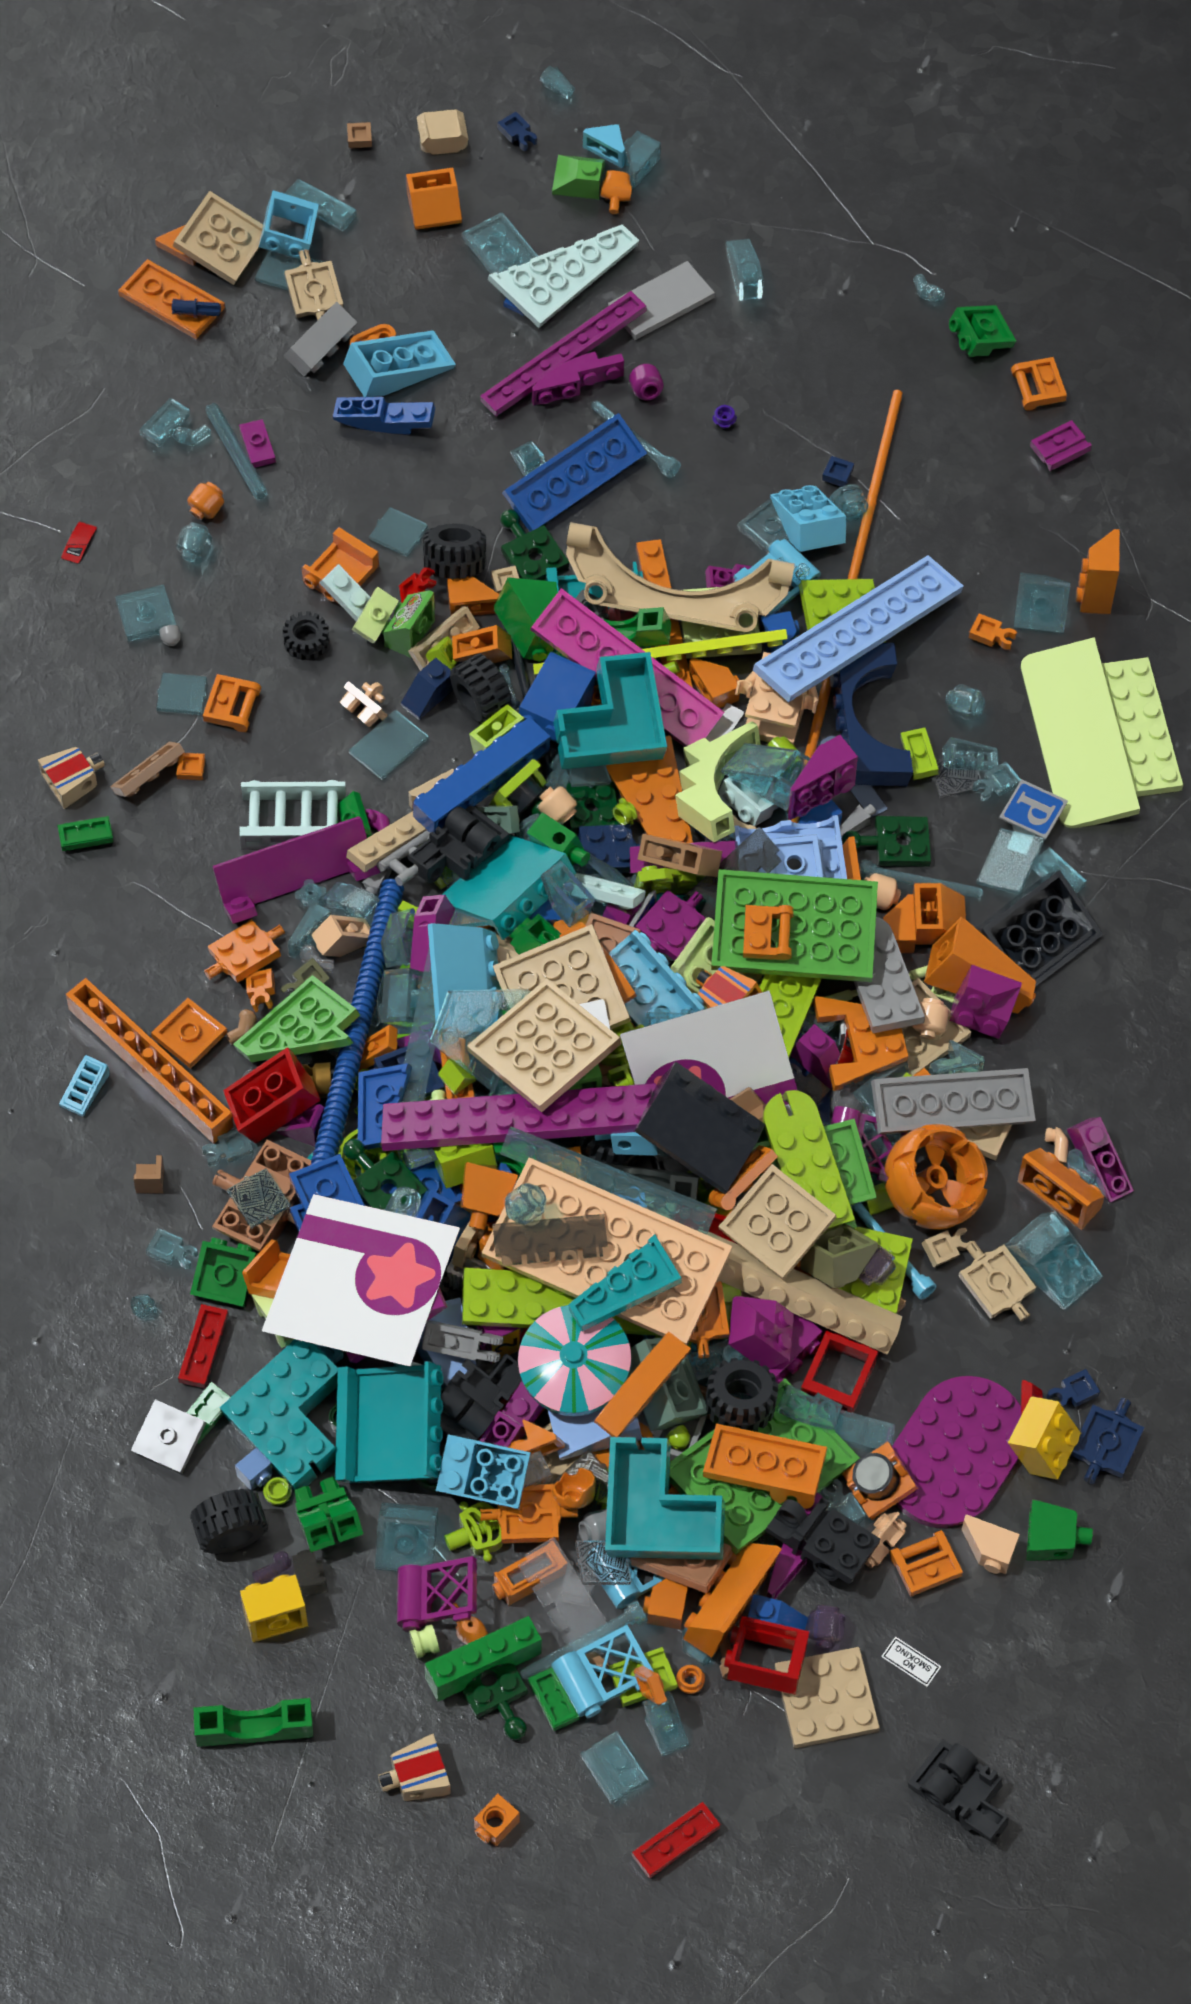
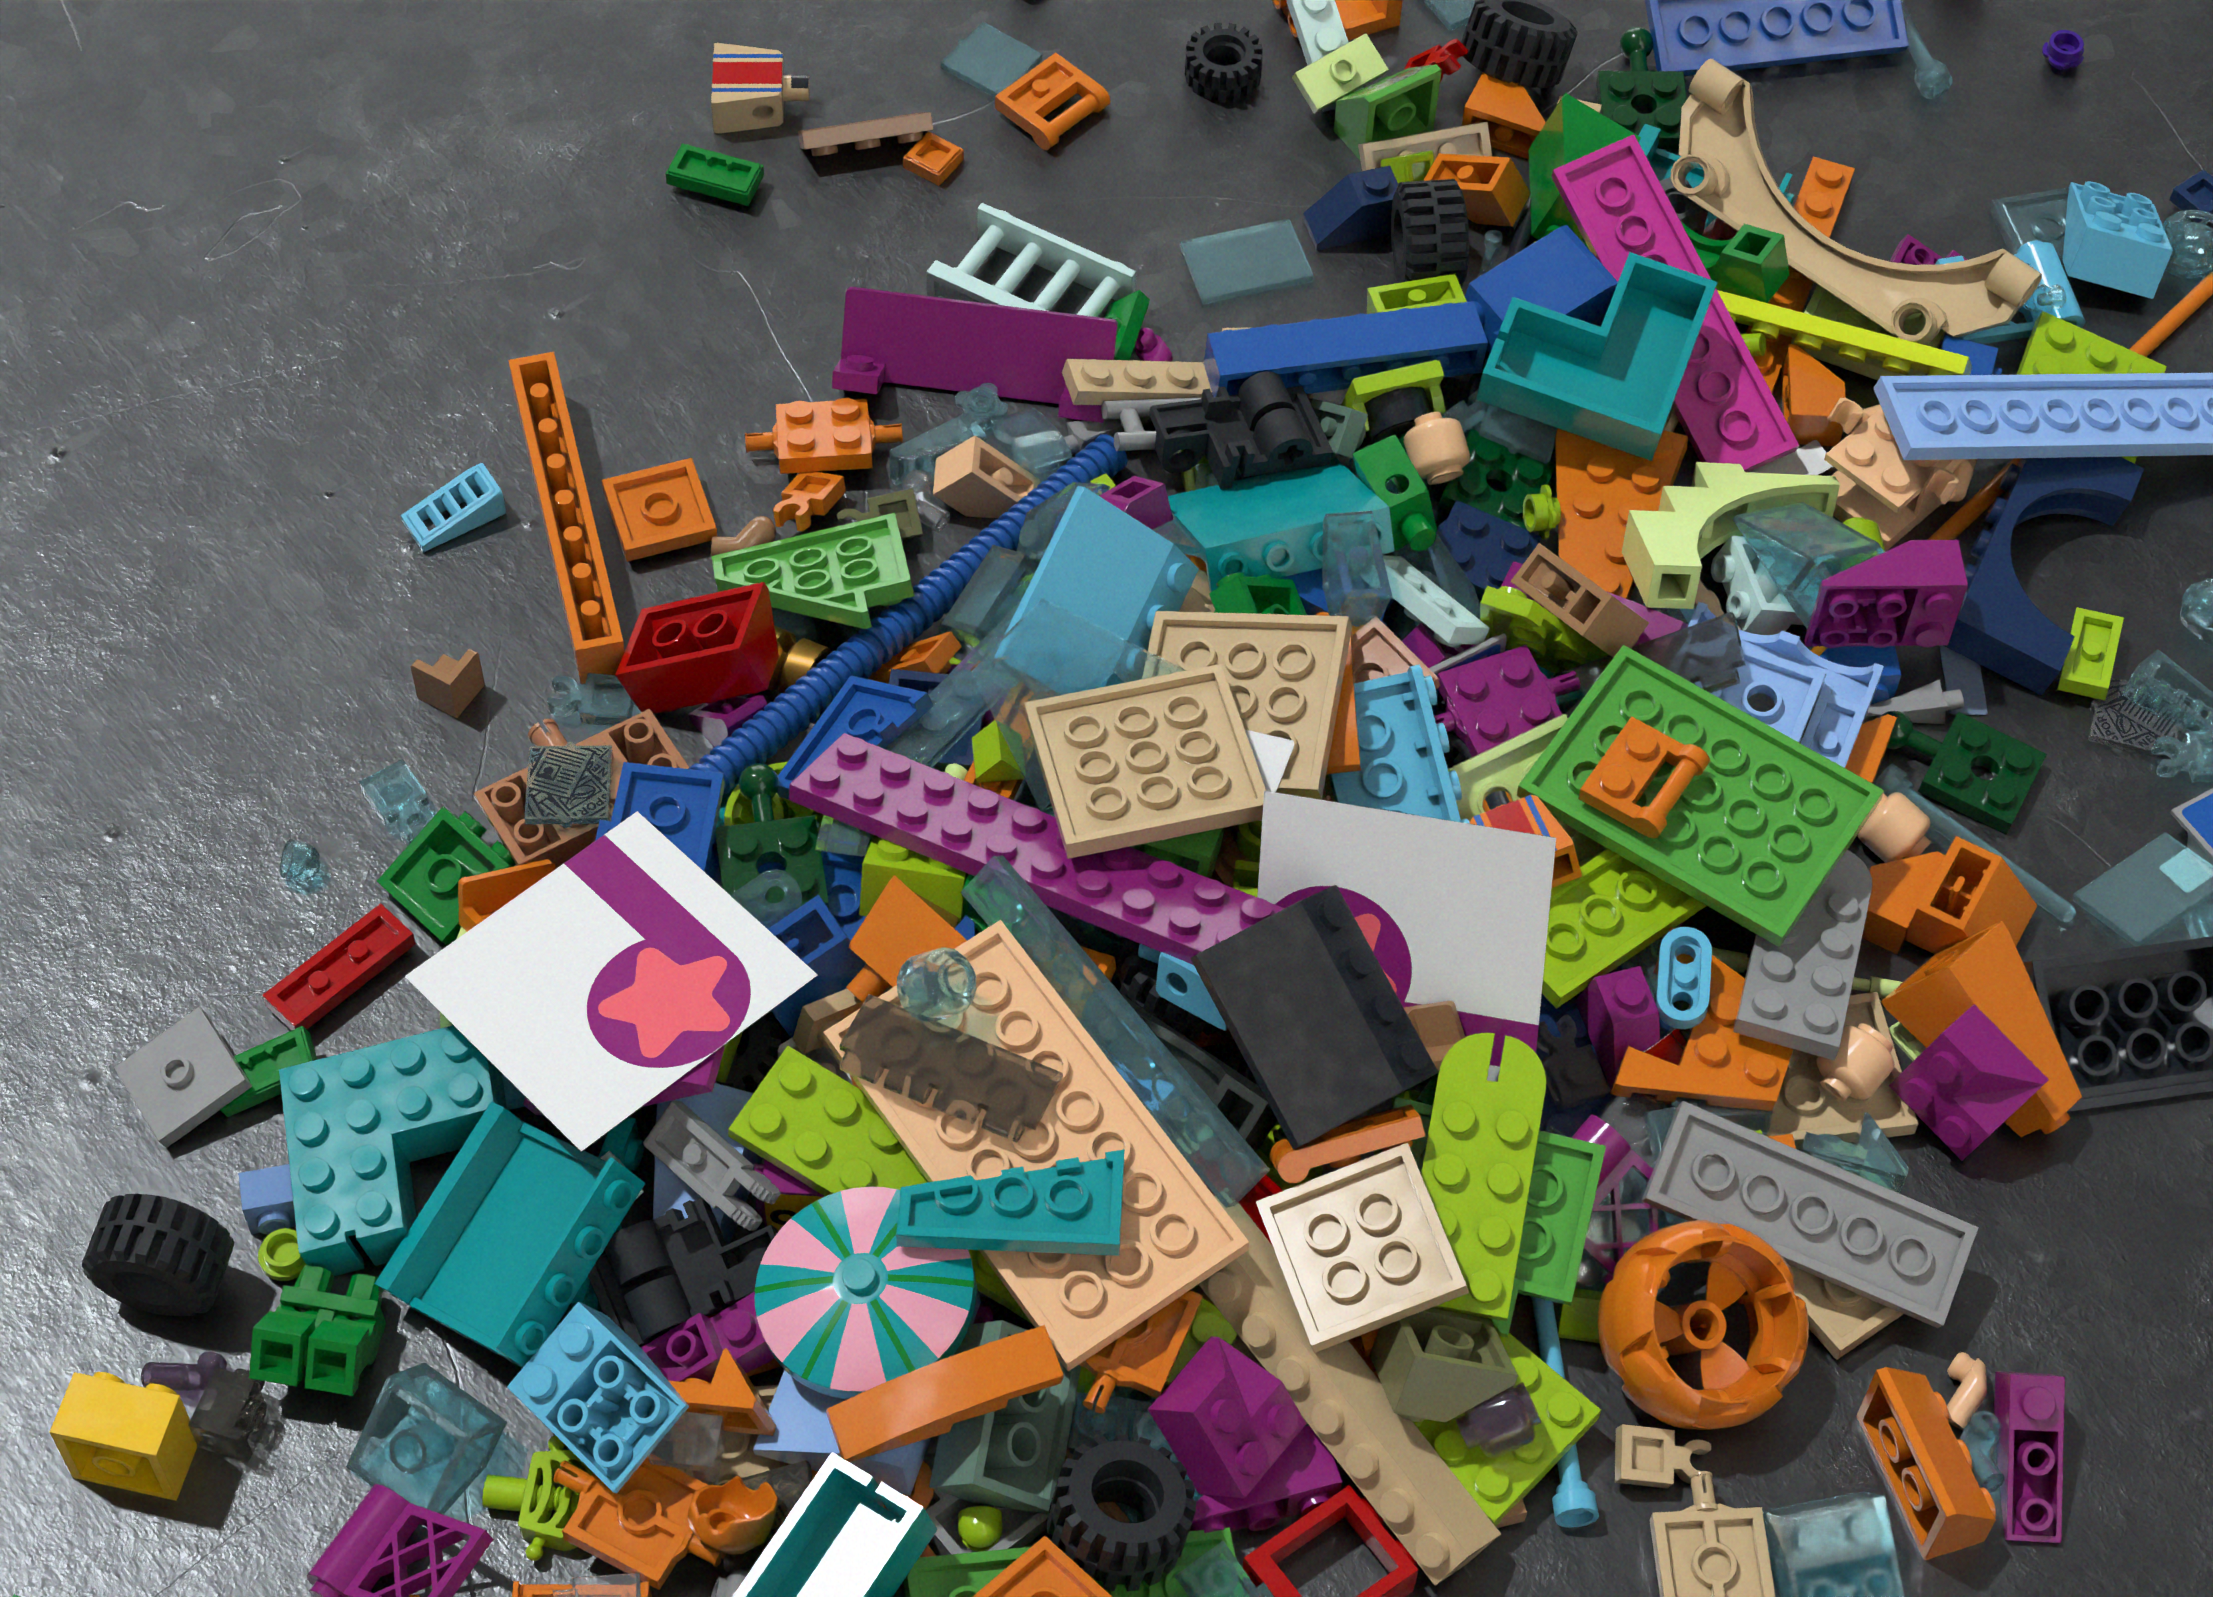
camera: 30 degrees right, 5 degrees down
light nougat hips [340,681,388,727] -> none
none -> medium azure plate [1656,927,1712,1029]

